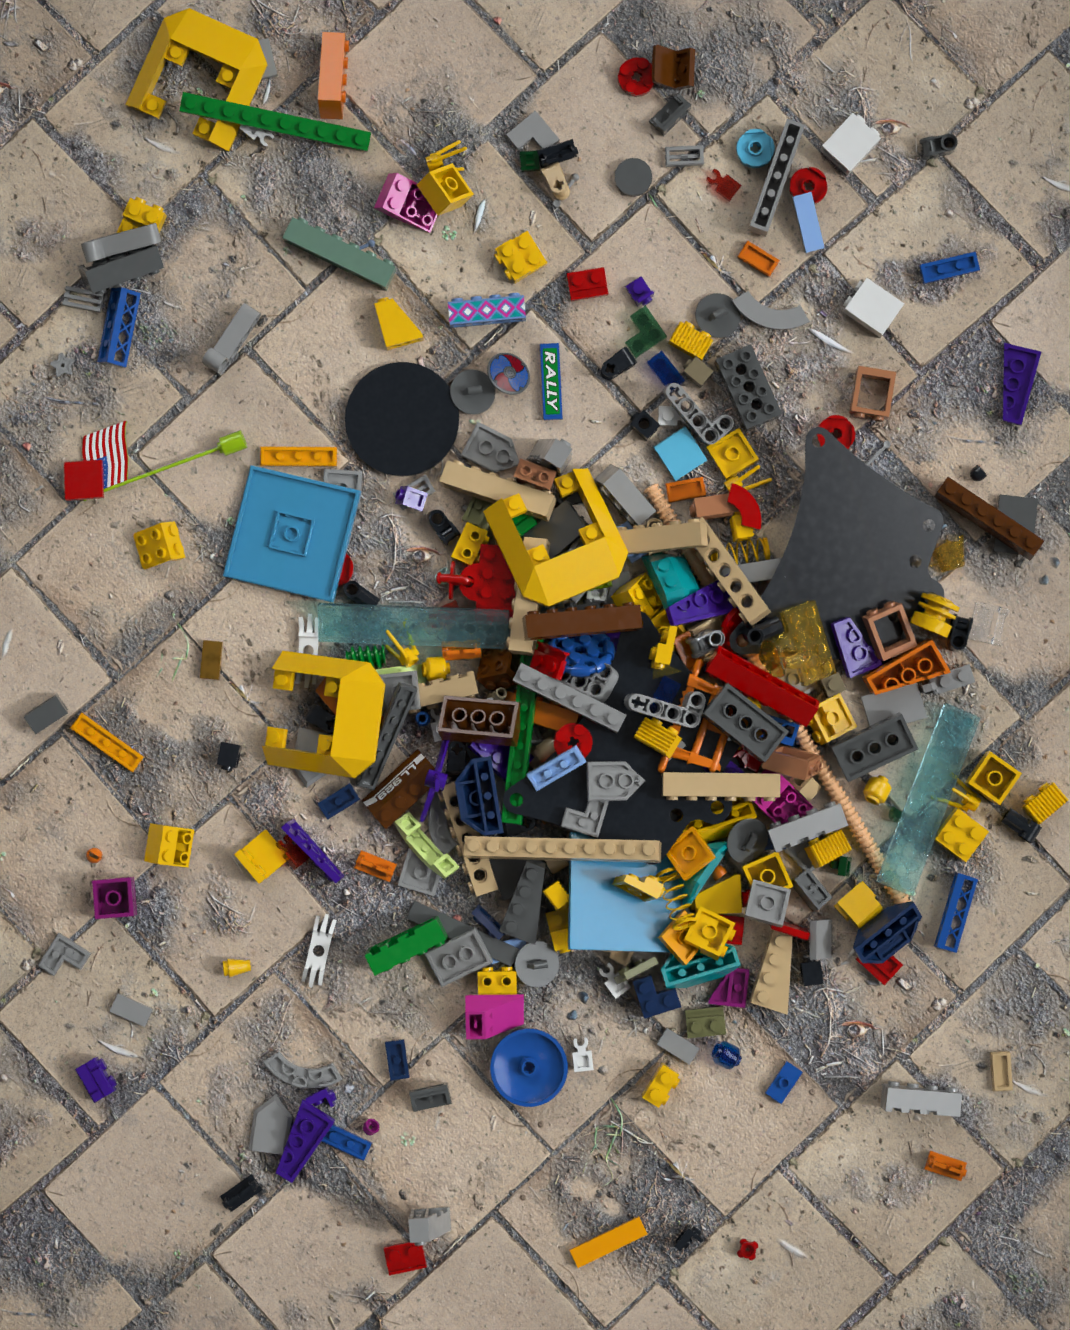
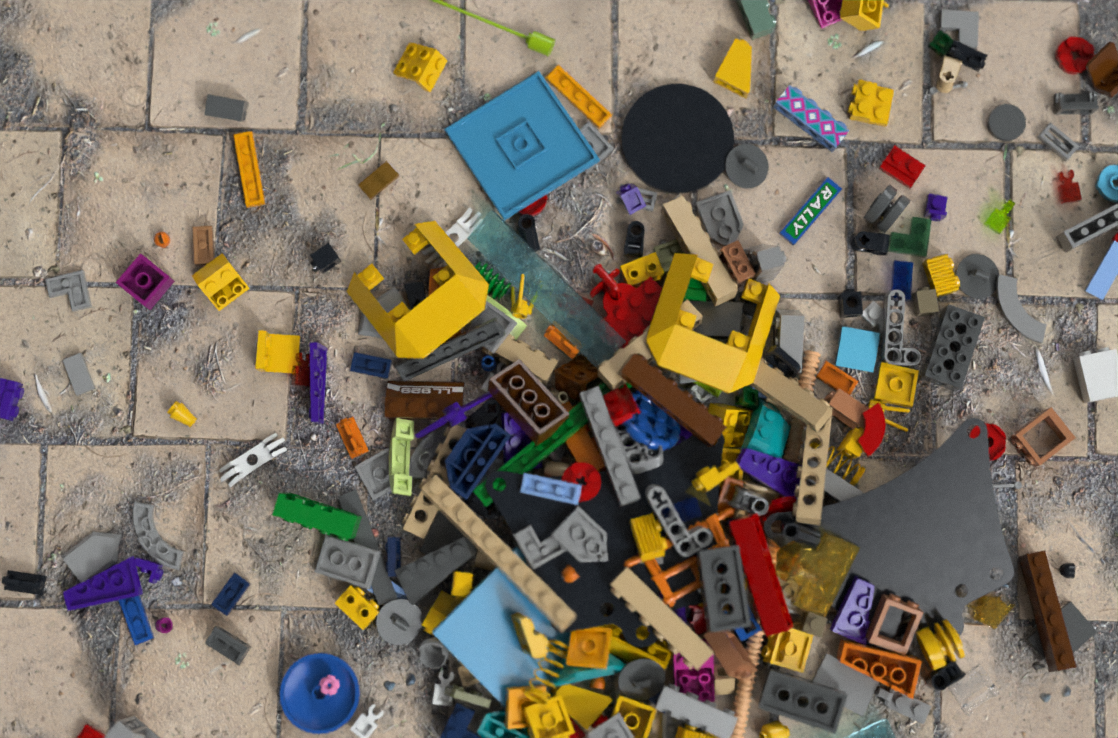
camera: 40 degrees right, 5 degrees down
yellow head [422,656,450,681] -> none
dark pink slope [465,994,524,1040] -> none
shield [487,353,530,395] -> none
orange tile [737,241,780,277] -> none
none -> medium nougat plate [193,226,215,266]
none -> bright pink plate [320,675,340,695]
none -> light grey hair [419,638,448,669]
none -> orange hinge [562,565,579,583]
none -> dark green tile [735,386,759,410]
none -> black plate [765,346,801,378]
none -> dark grey wheel [864,184,911,233]
none -> clear neon green plate [984,199,1016,235]

